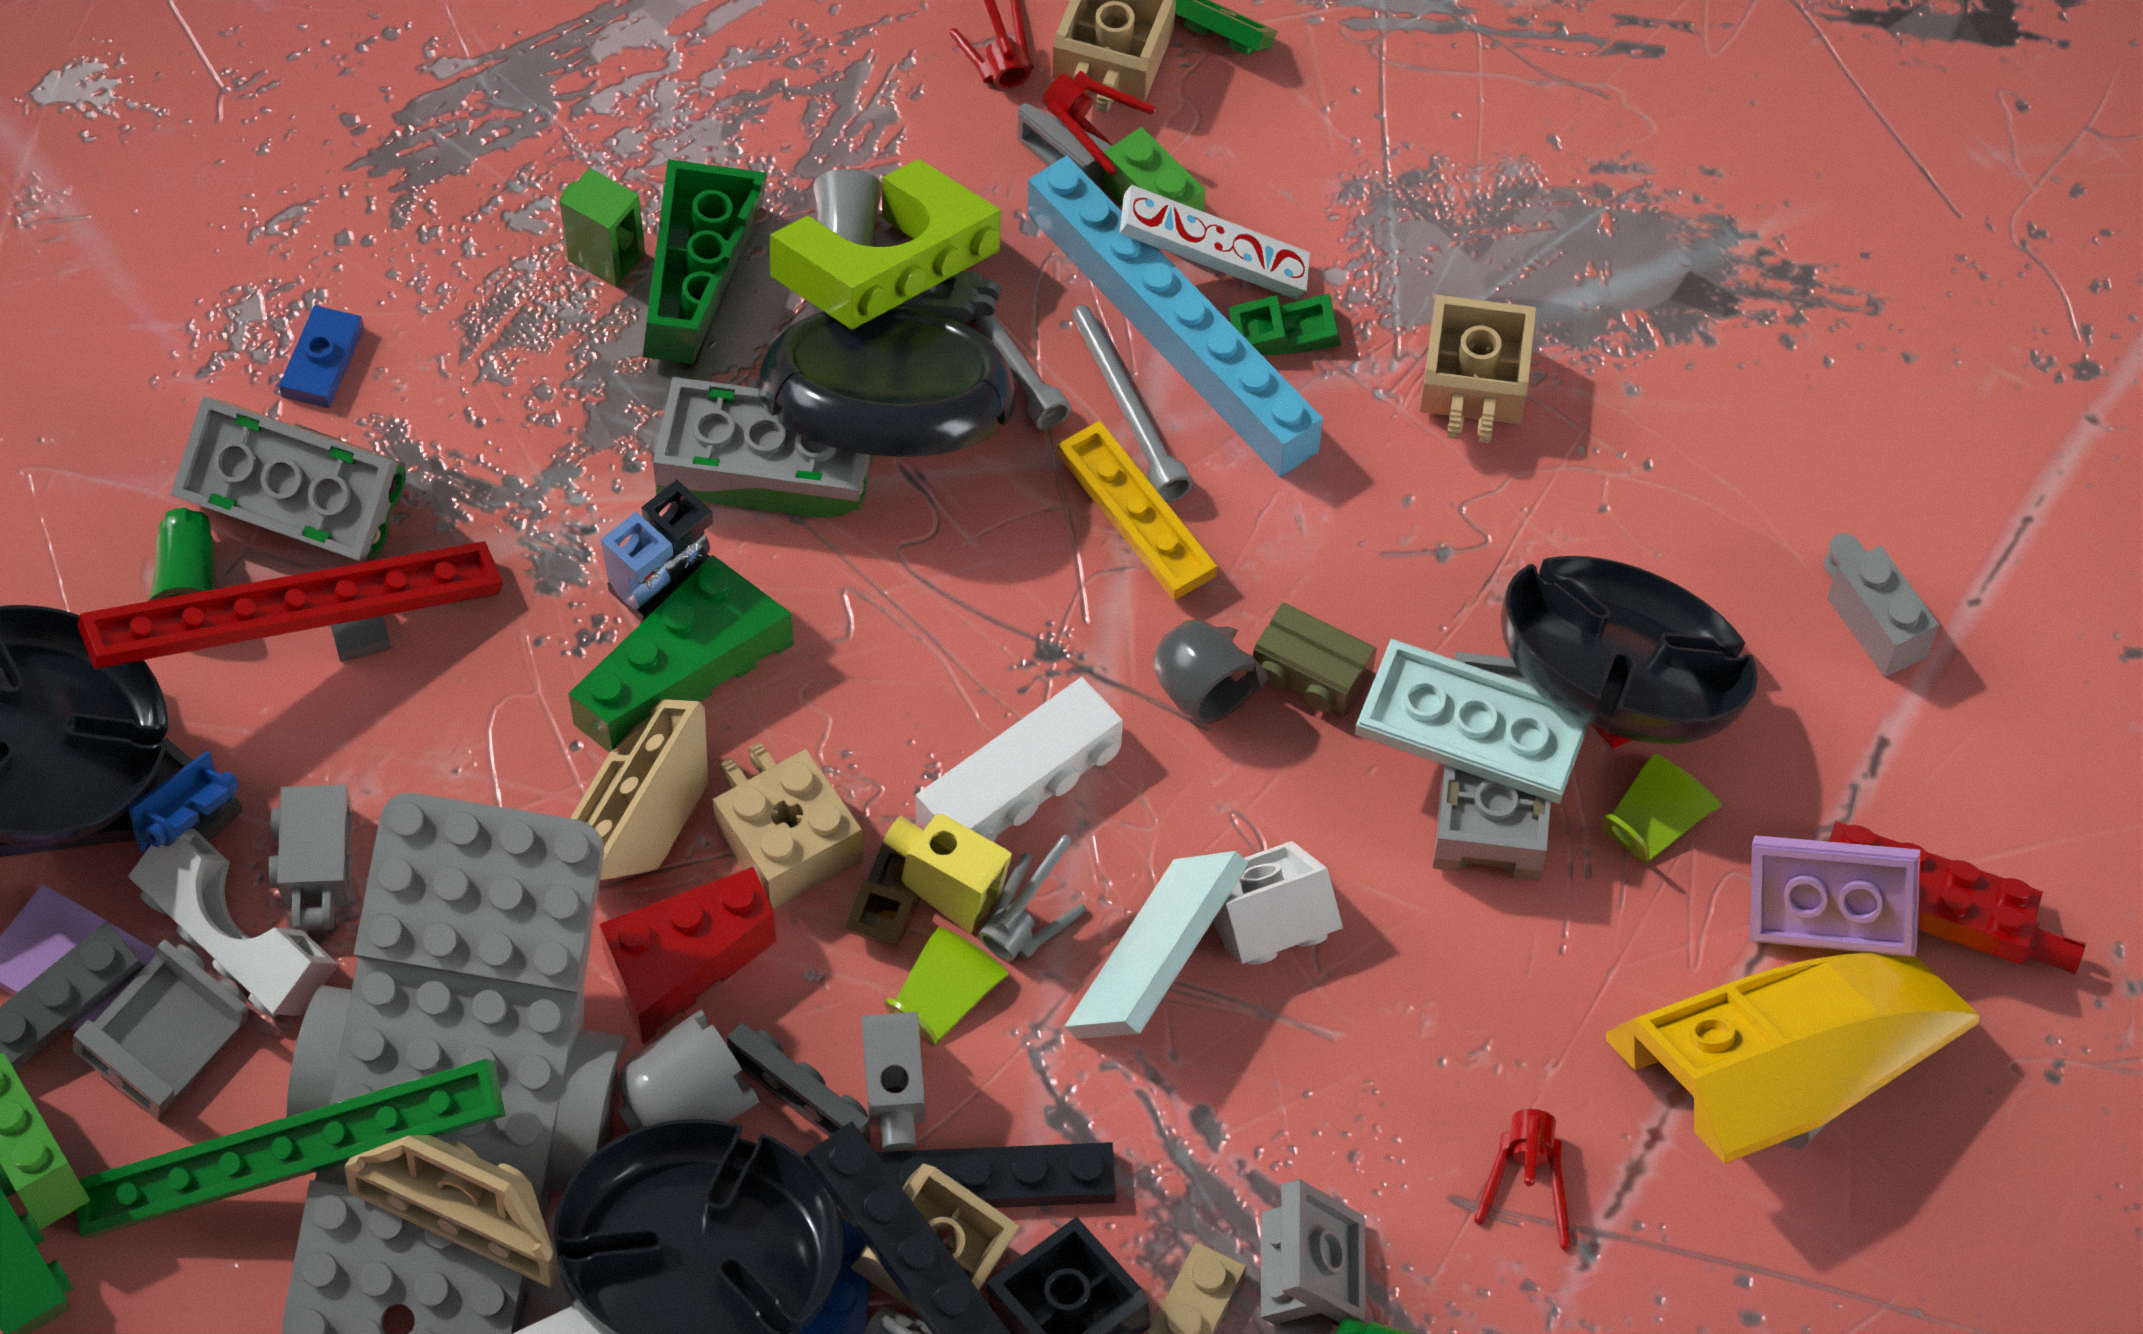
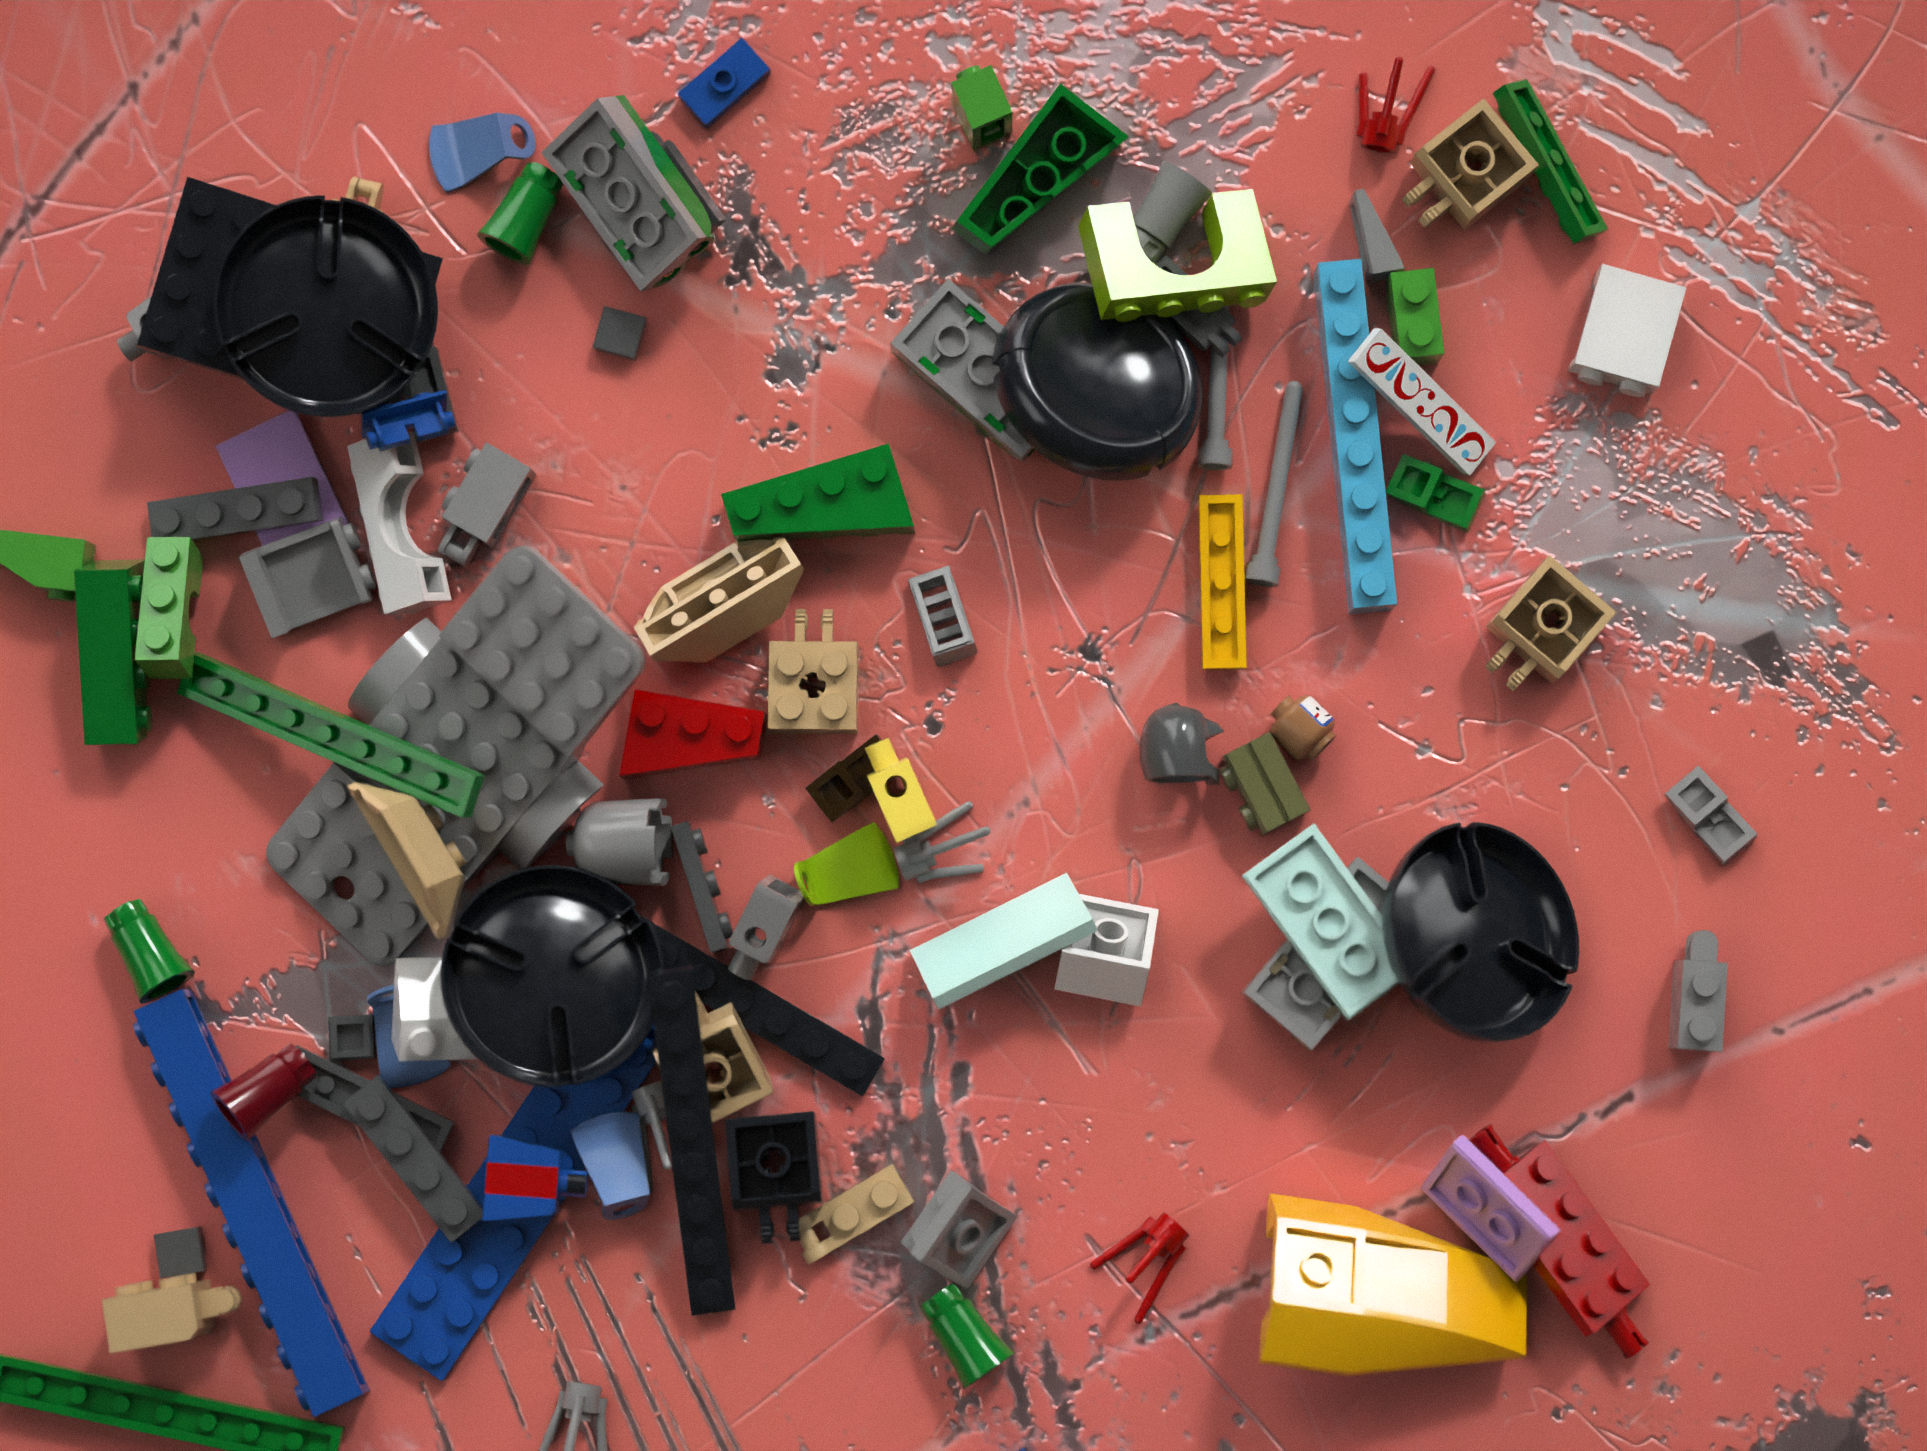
camera: 40 degrees right, 25 degrees up
red plate [78,541,503,669] -> none
hips [600,479,713,622] -> none
white brick [915,677,1123,842] -> none
red plant [1041,71,1156,175] -> none
lime piece [1602,753,1722,865] -> none
none -> medium blue piece [429,113,536,193]
none -> light grey slope [908,565,978,666]
none -> medium nougat head [1270,695,1336,760]
none -> white panel [1568,264,1687,397]
none -> light grey slope [1665,766,1758,866]

